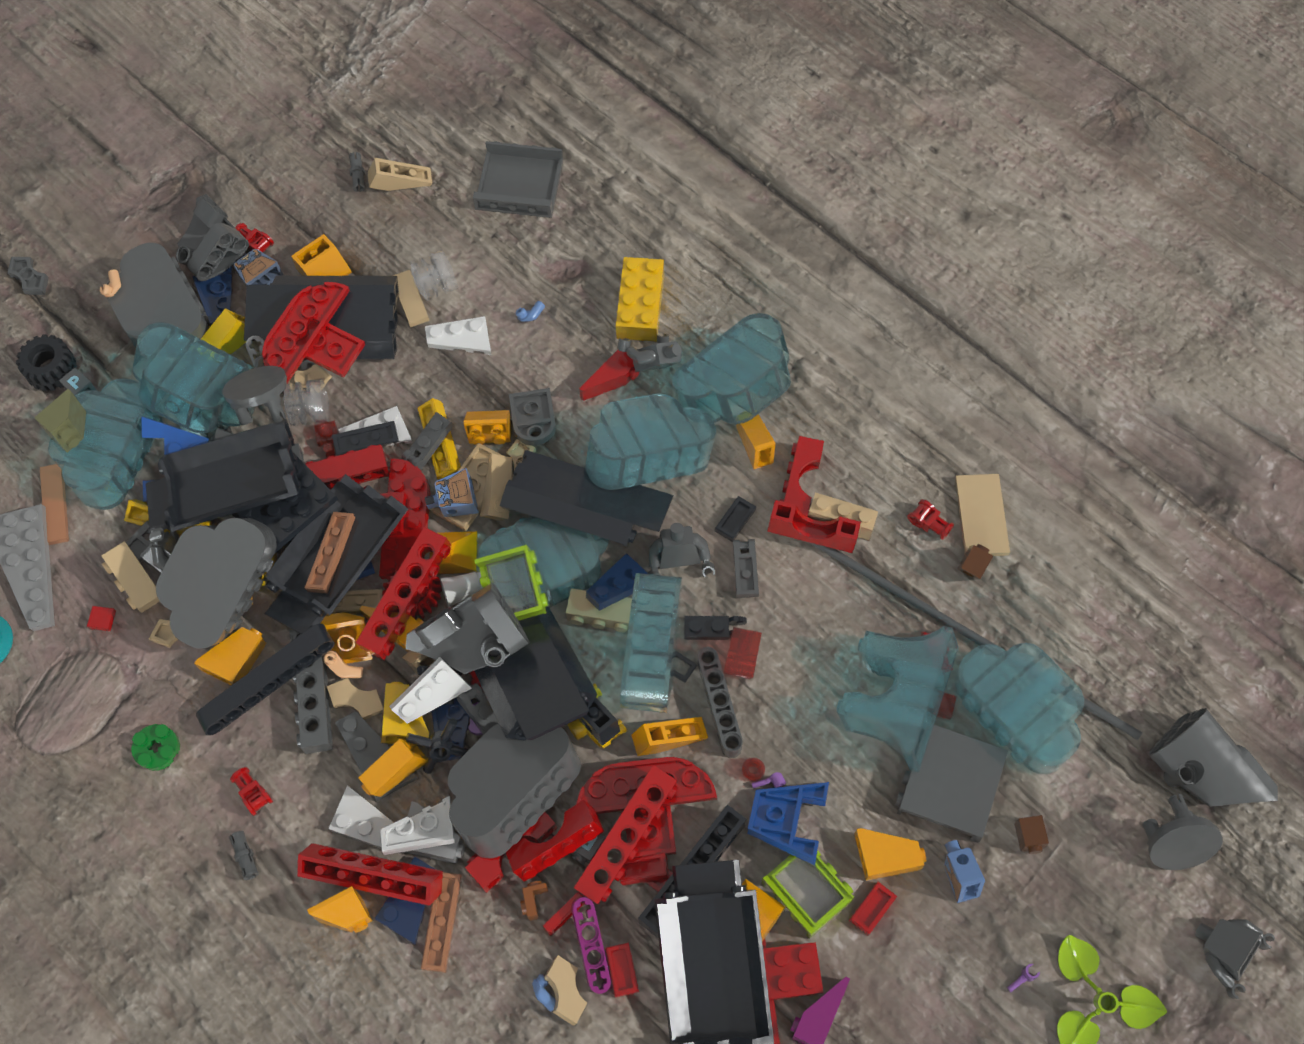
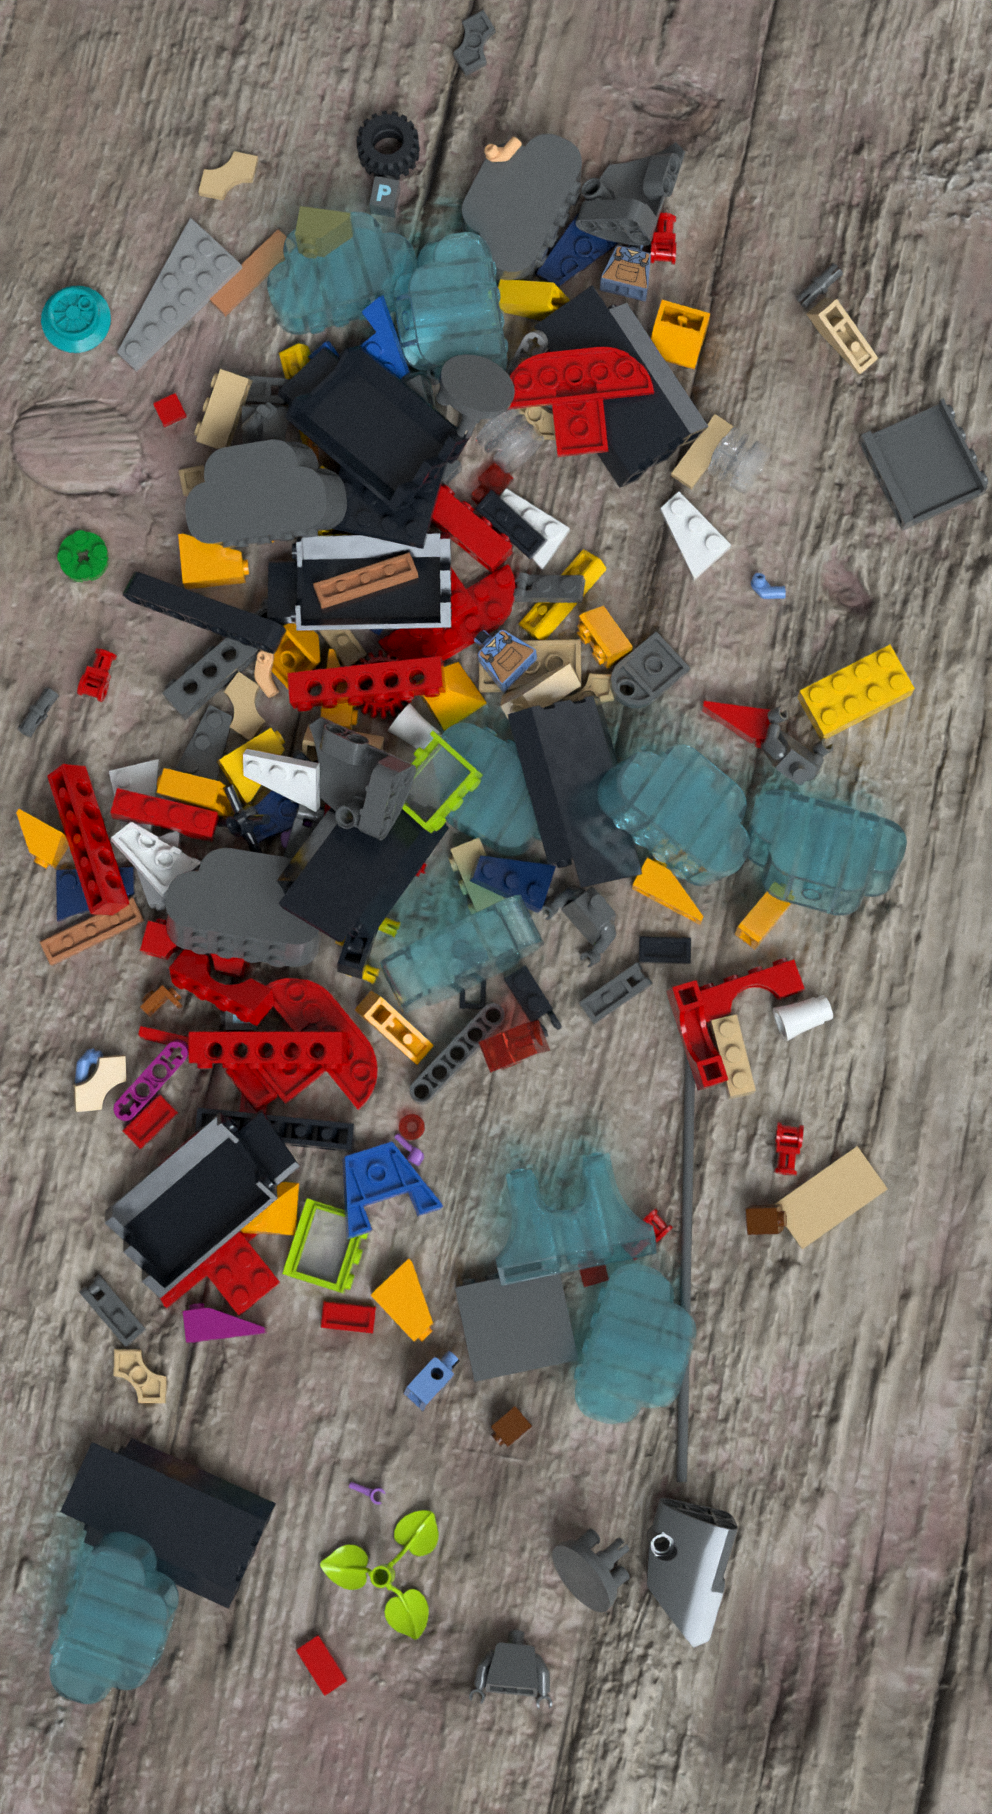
camera: 60 degrees right, 15 degrees up
none -> red arch [110,788,219,843]
none -> light orange slope [632,858,704,925]
none -> white plant [773,995,833,1042]

